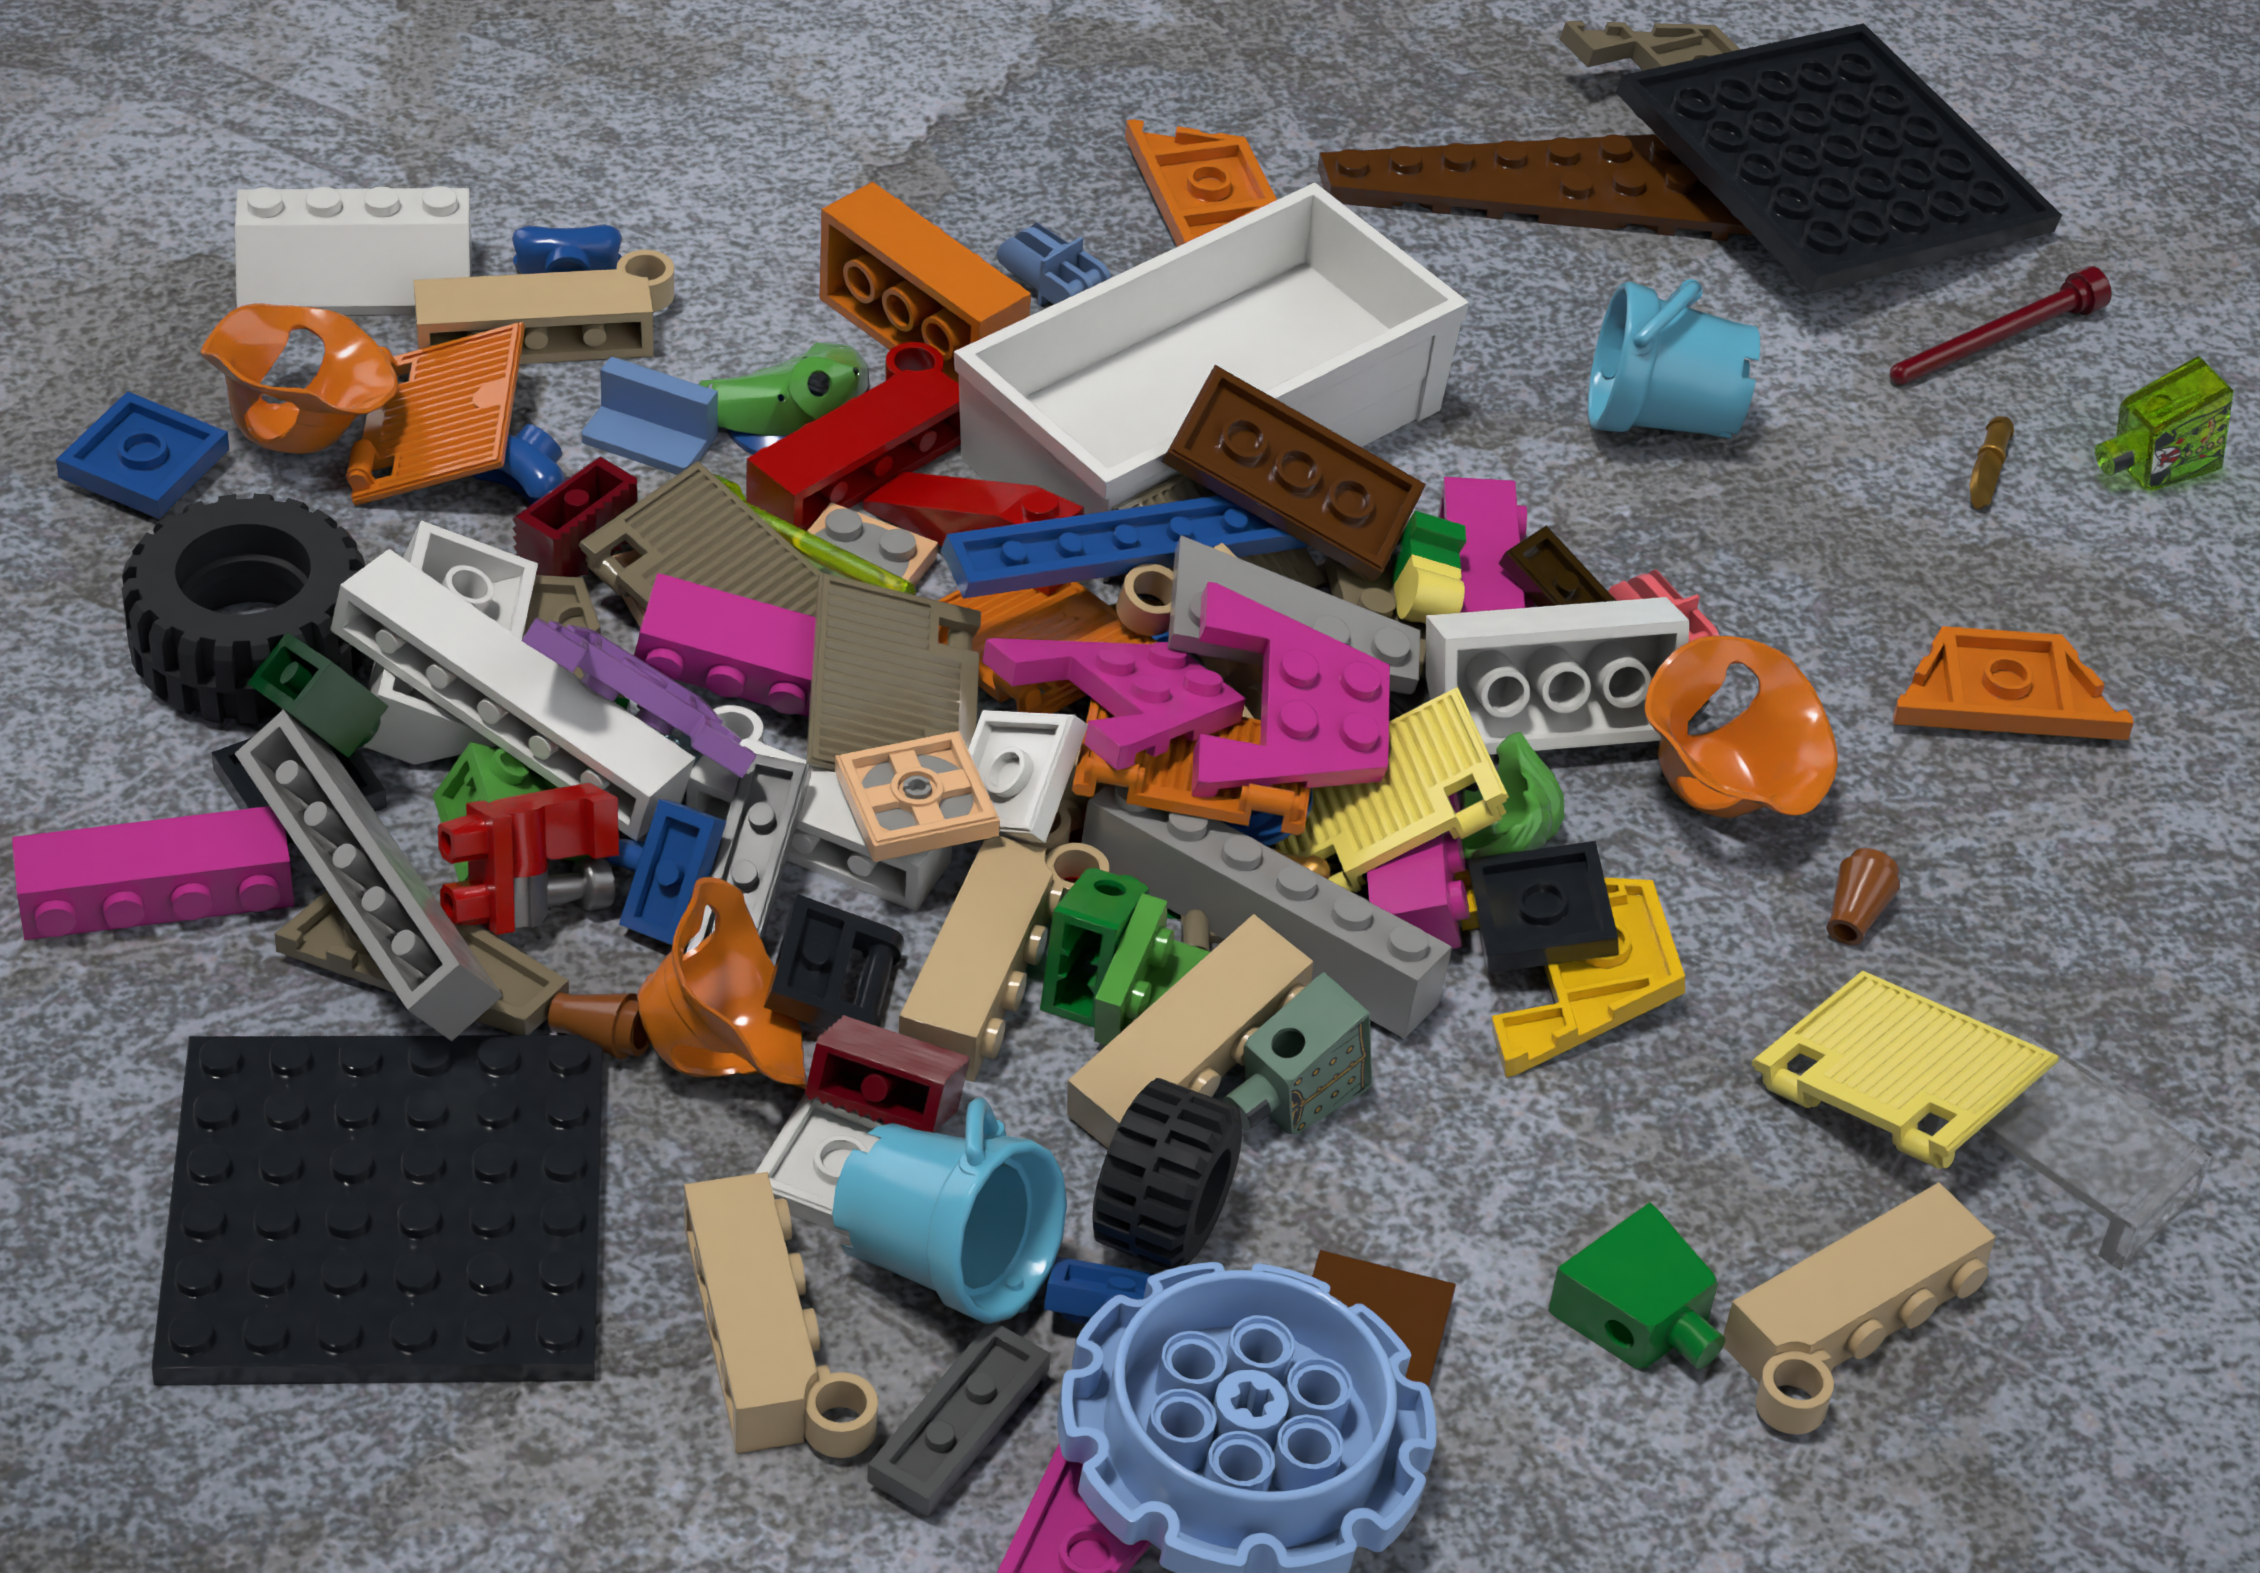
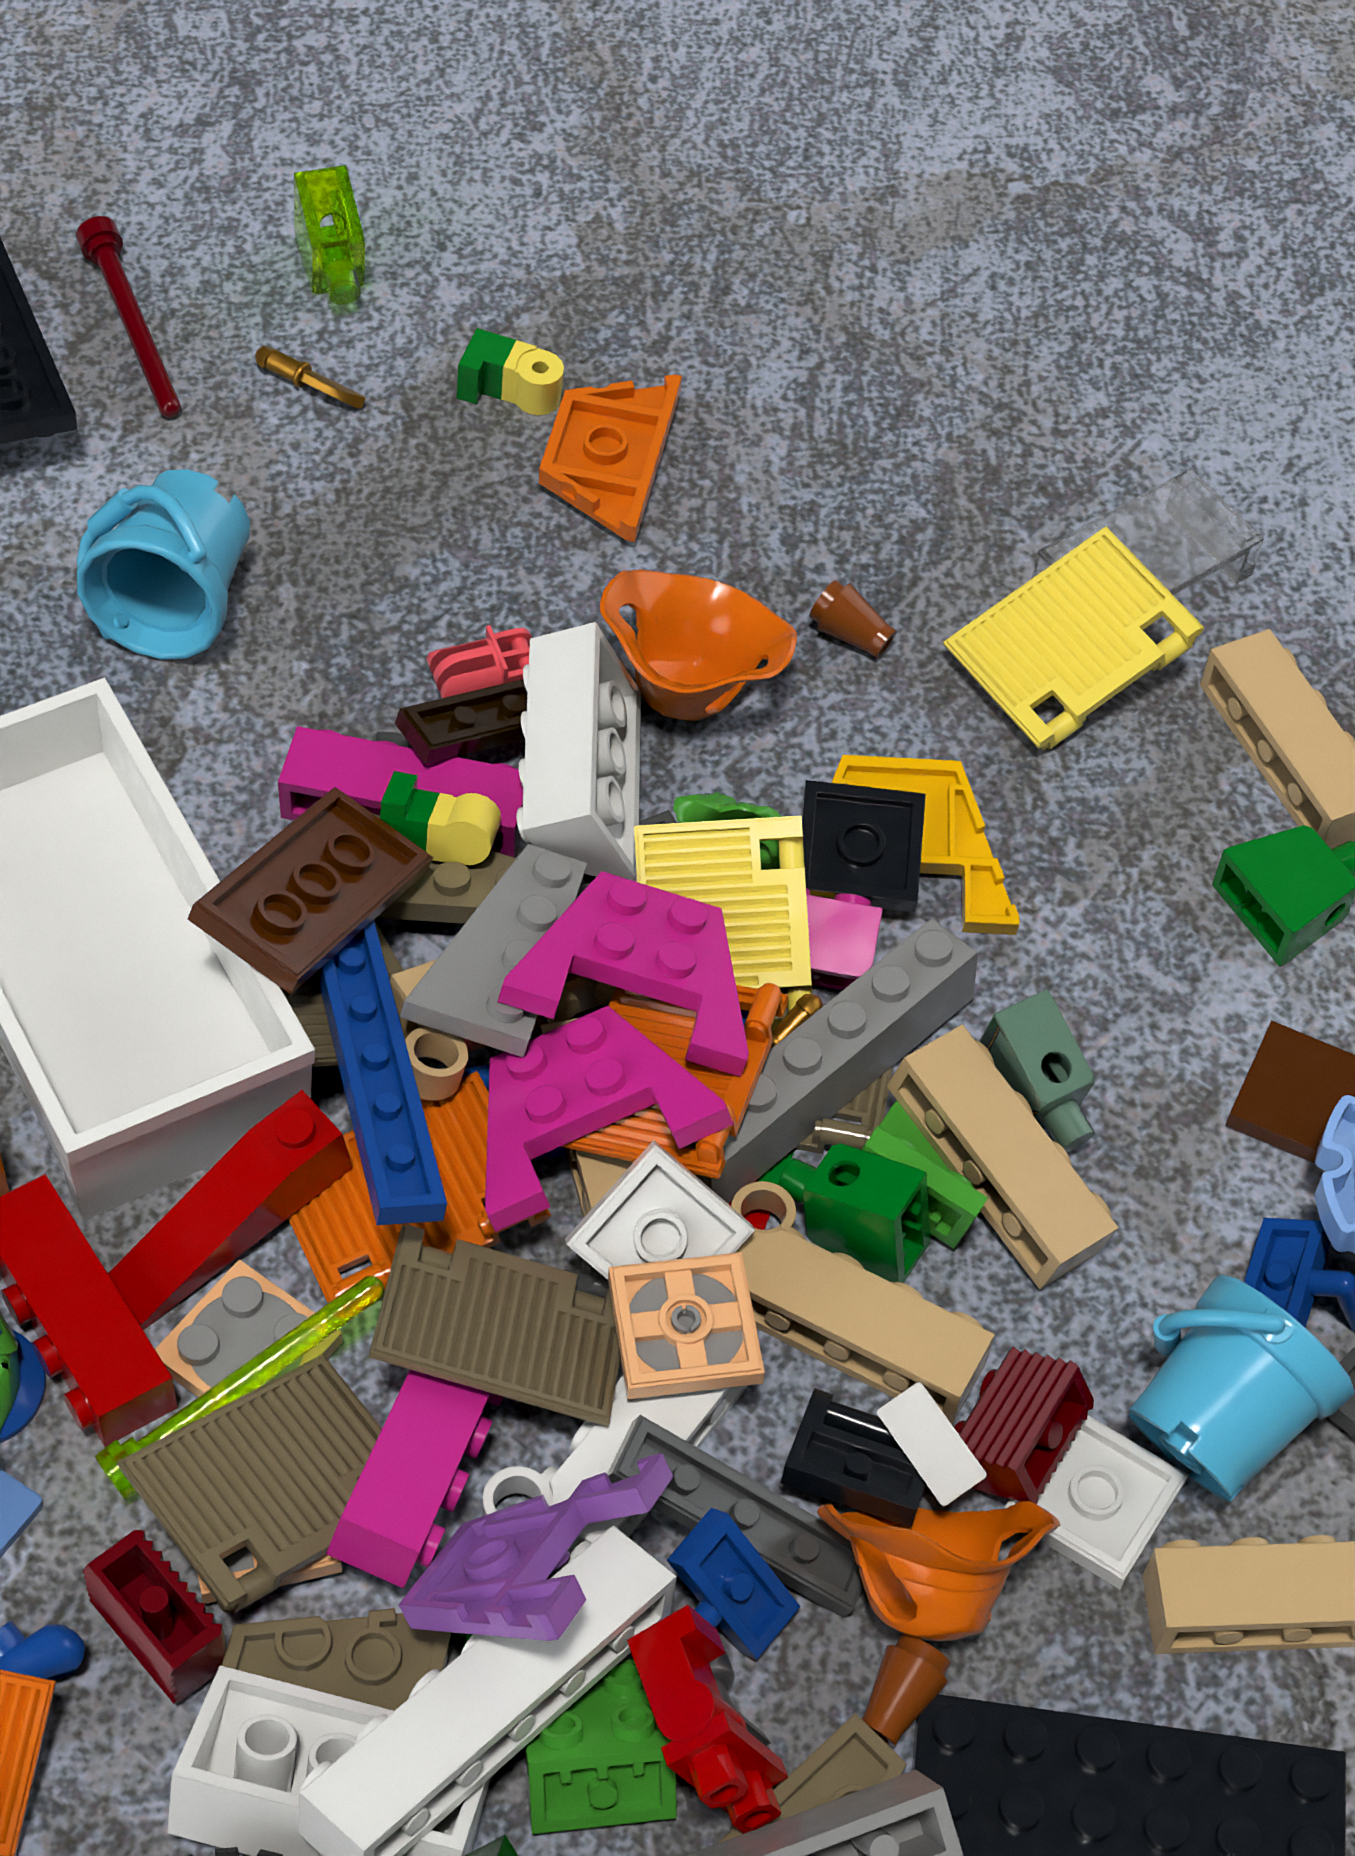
camera: 80 degrees left, 10 degrees up
black tyre [1092,1078,1242,1270] -> none
none -> leg [456,328,564,415]
none -> white sticker [877,1382,987,1506]

